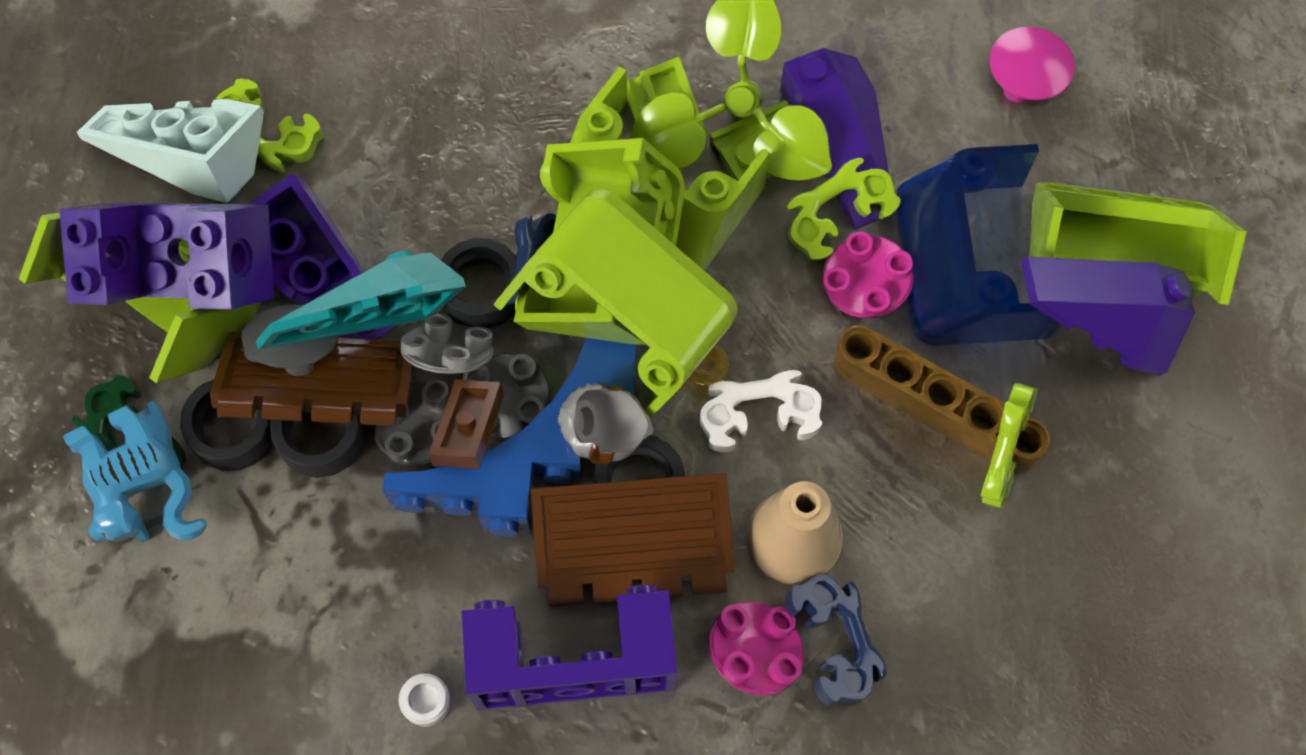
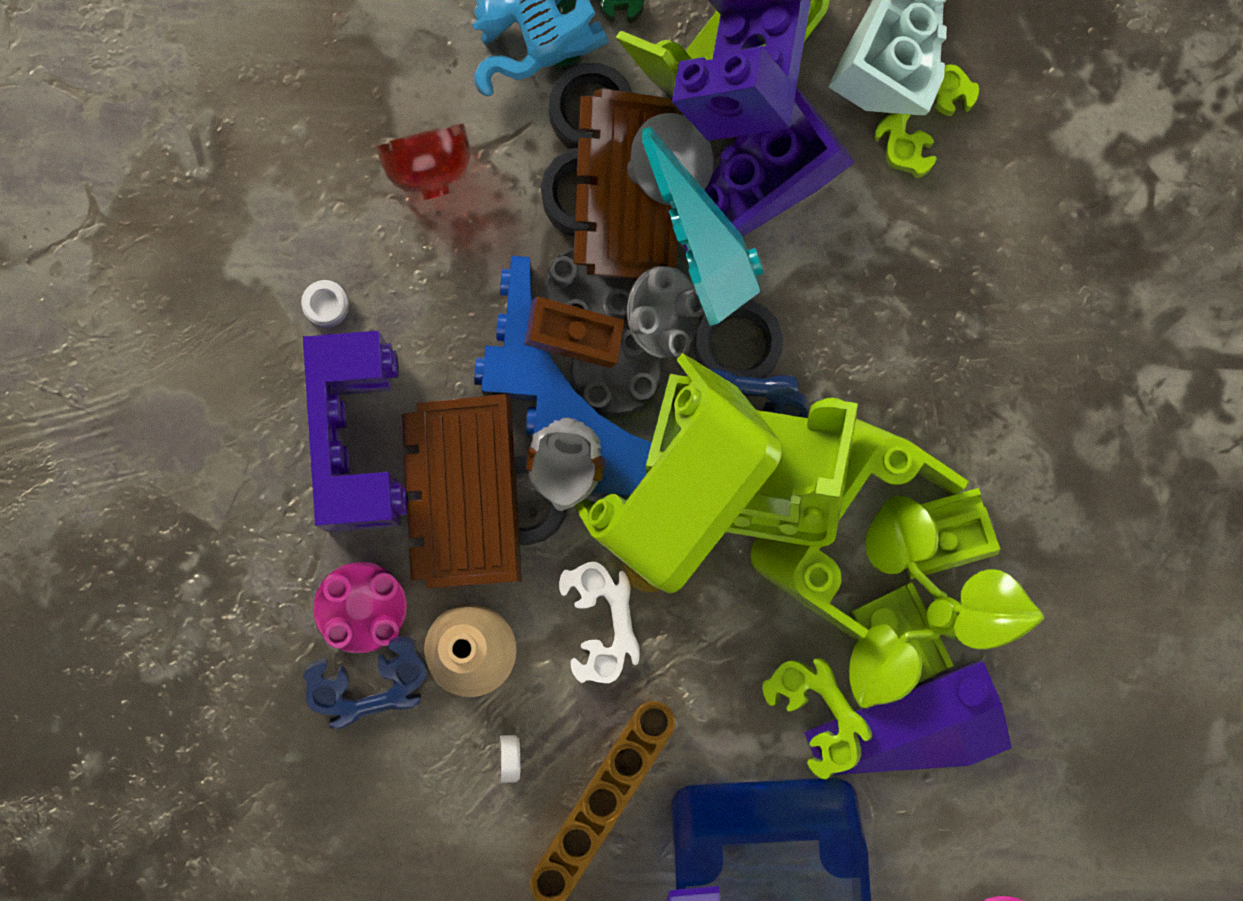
camera: 90 degrees right, 15 degrees up
dark pink dish [823,231,914,318] -> none
lime helmet [980,383,1038,509] -> none
none -> clear red cylinder [376,123,470,200]
none -> white tile [499,735,520,783]

